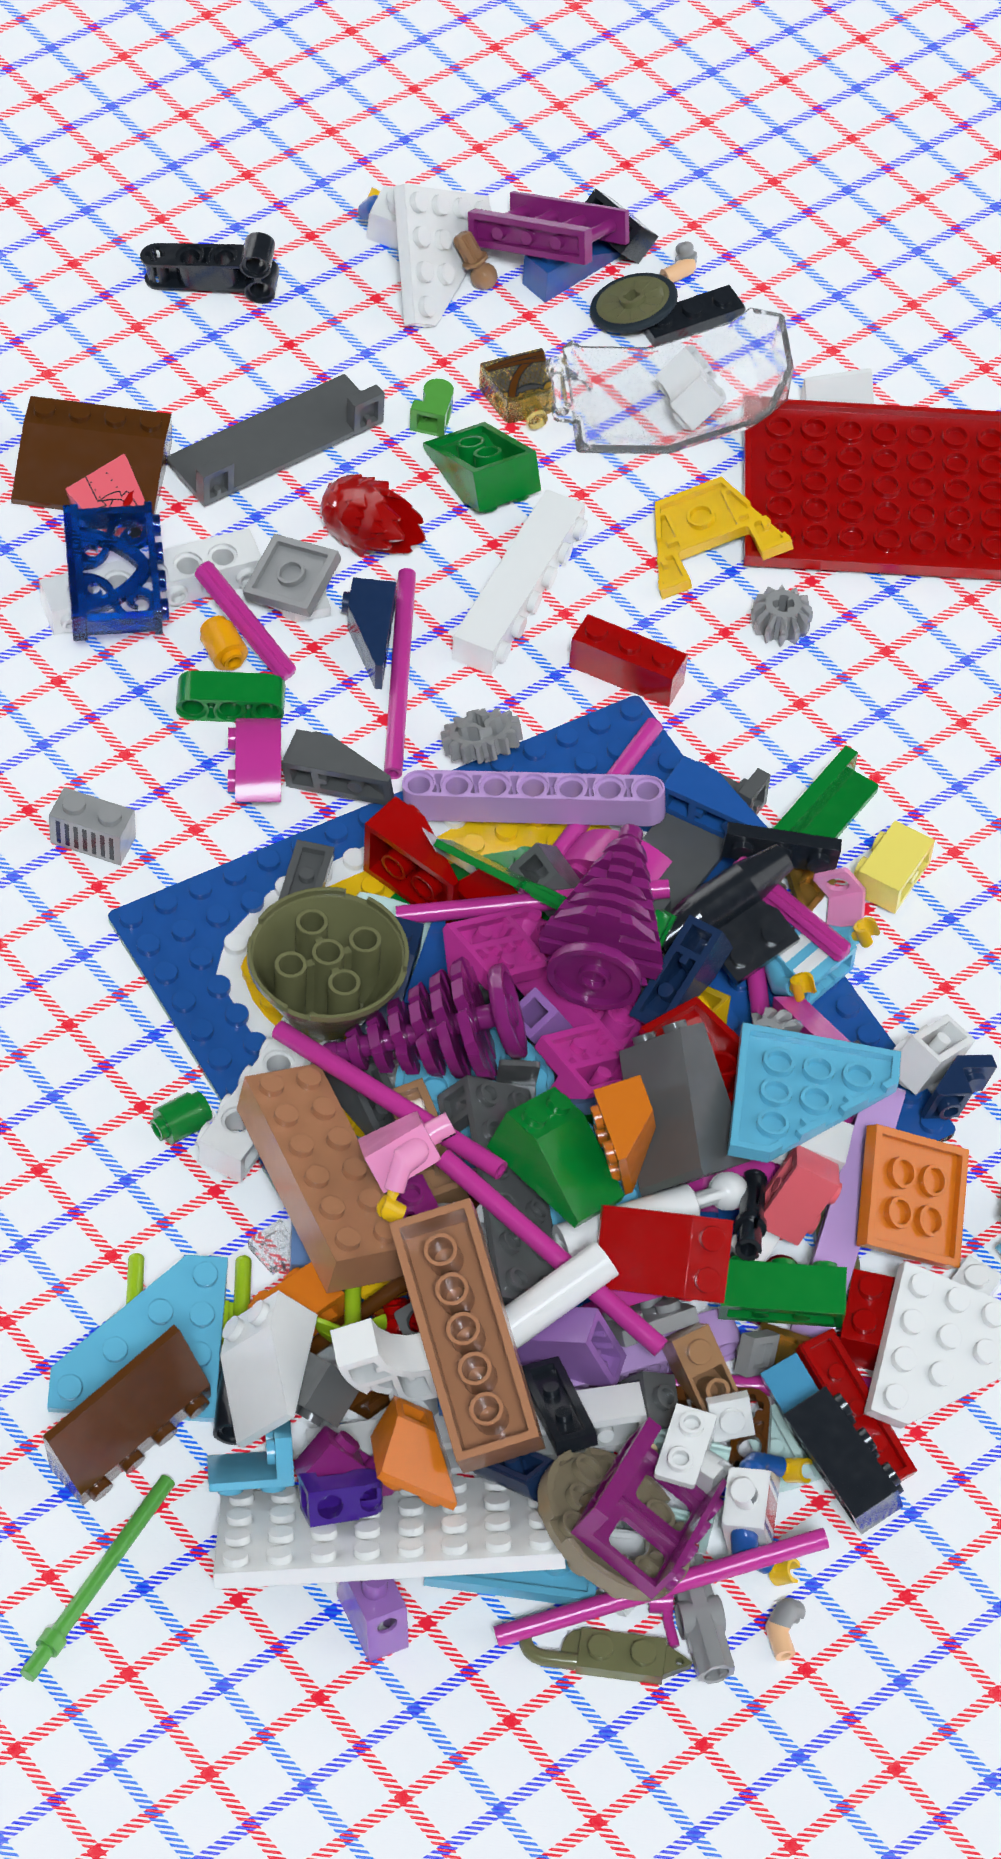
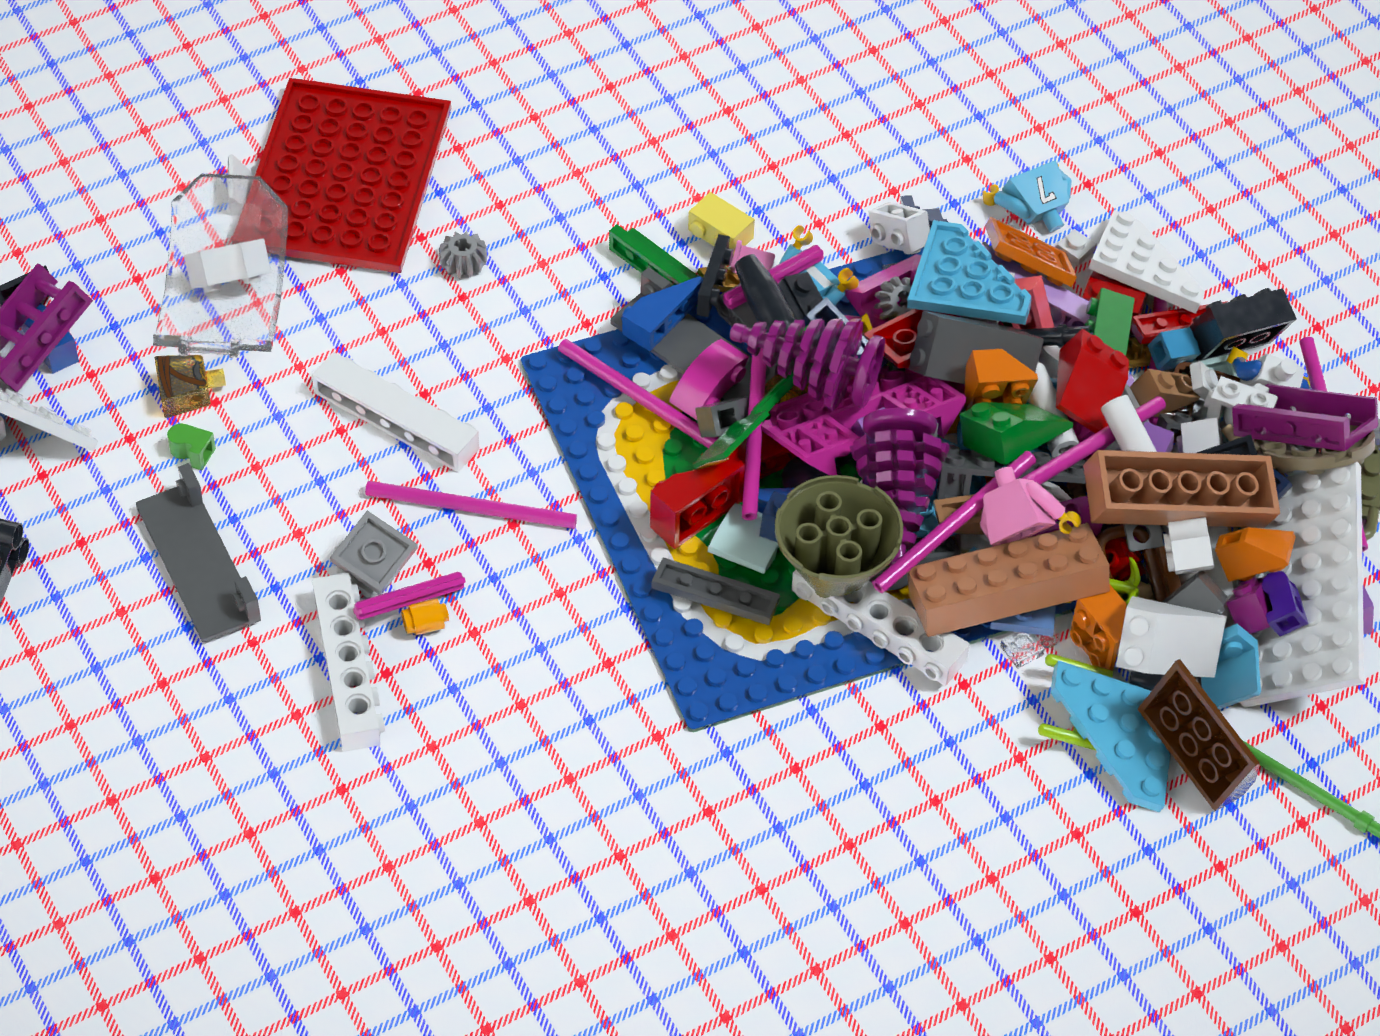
camera: 80 degrees left, 0 degrees up
reddish brown slope [11,396,172,522] -> none
light grey brick [49,787,136,866] -> none
clear blue fence [63,501,169,641] -> none
coral torso [65,454,150,548] -> none
green brick [150,1091,213,1145] -> none
green beam [176,670,286,722] -> none
dark pink brick [228,718,281,802] -> none
dark grey slope [281,729,394,805] -> none
red head [320,474,426,557] -> none
dark blue slope [341,577,396,690] -> none
lavender beam [402,770,666,826] -> none
green slope [423,421,542,513] -> none
light grey gear [440,708,523,764] -> none
medium nougat axle [454,230,498,290] -> none
red brick [569,614,688,707] -> none
olive wheel [590,273,678,333] -> none
black plate [642,284,746,348] -> none
yellow wing [655,476,793,600] -> none
light nougat arm [660,241,698,283] -> none
light grey plate [734,1329,780,1378] -> none
arm [765,1597,806,1661] -> none

